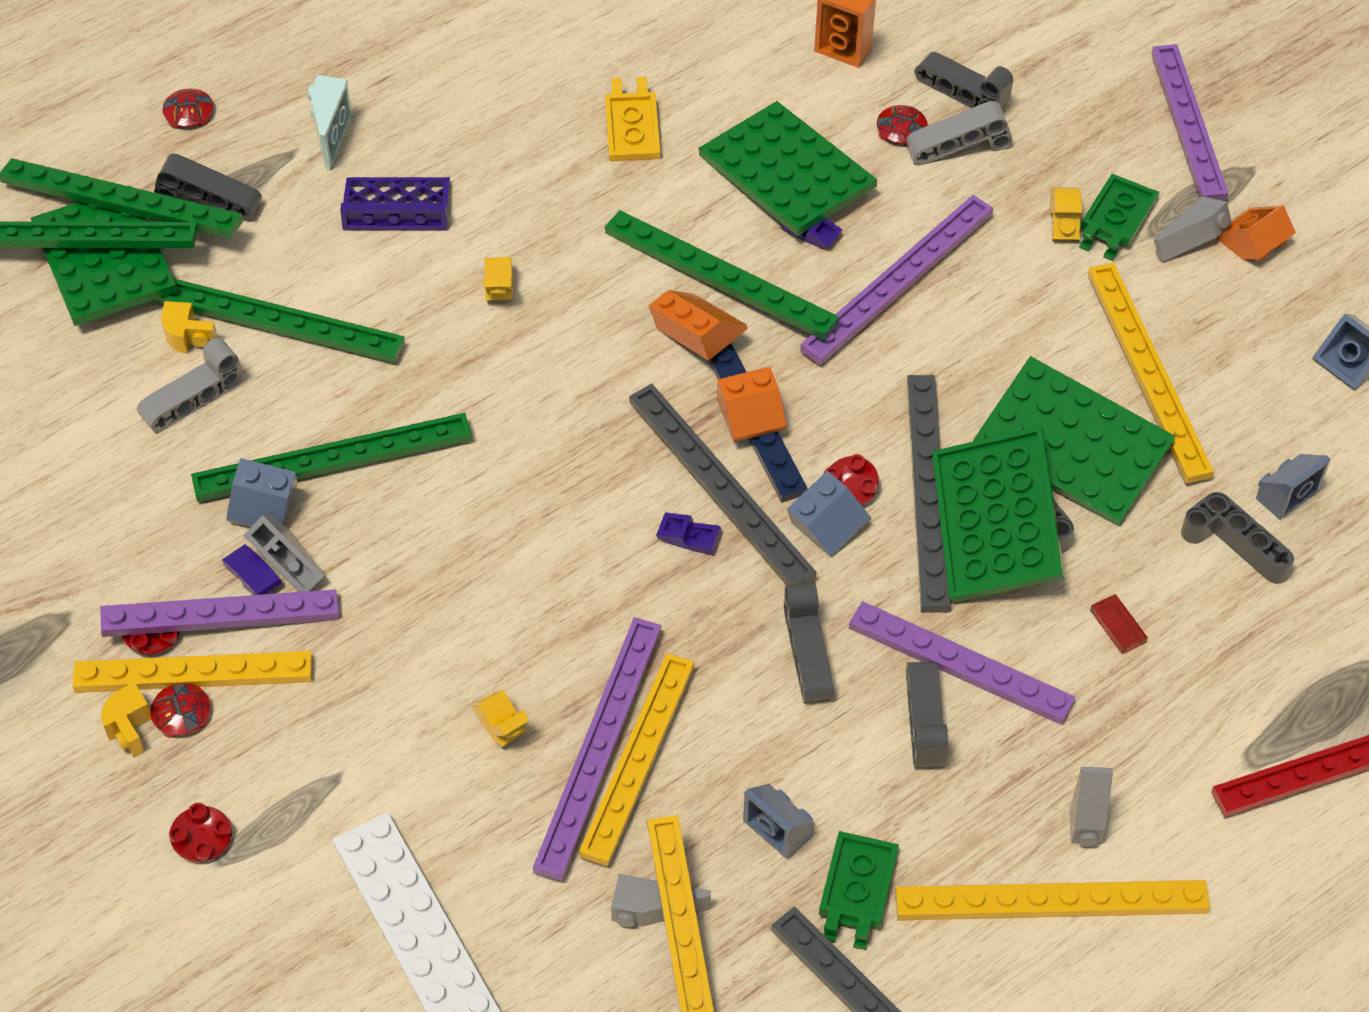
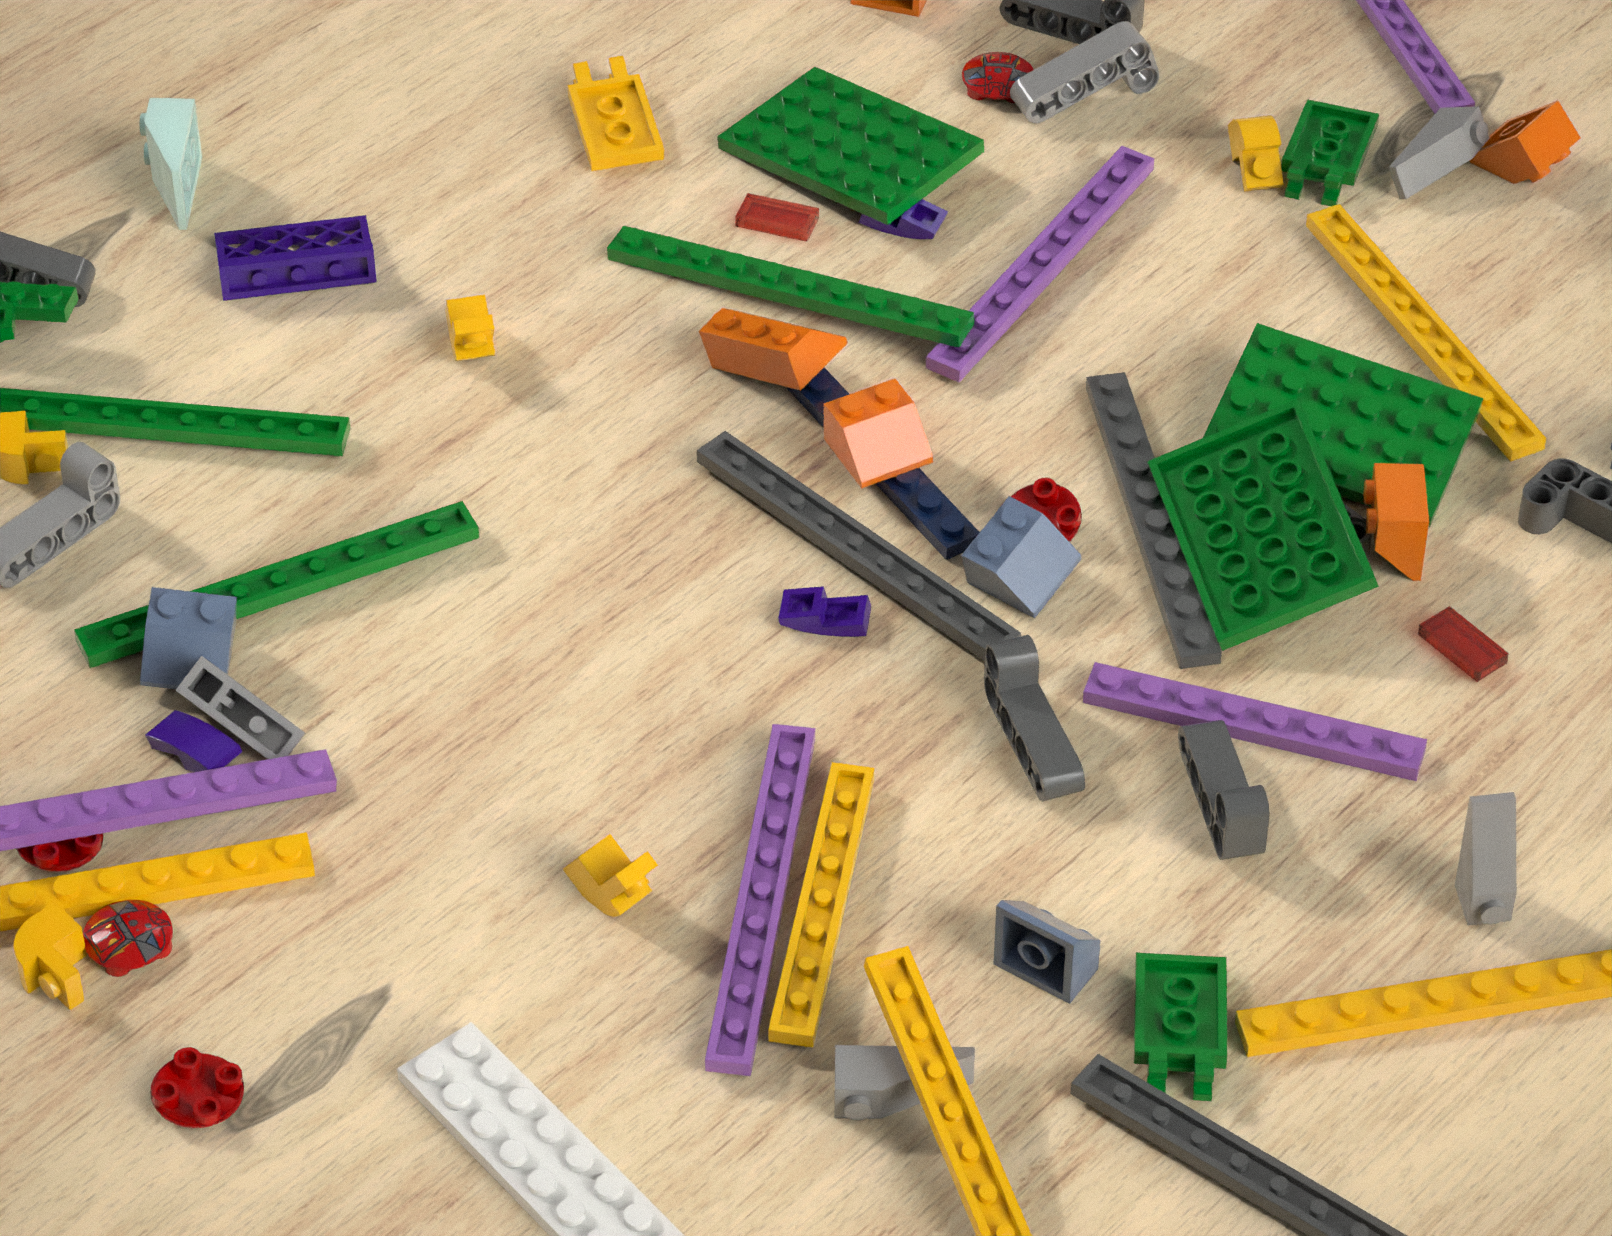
camera: 10 degrees left, 10 degrees down
none -> clear red tile [735,193,819,241]
none -> orange slope [1364,463,1429,581]

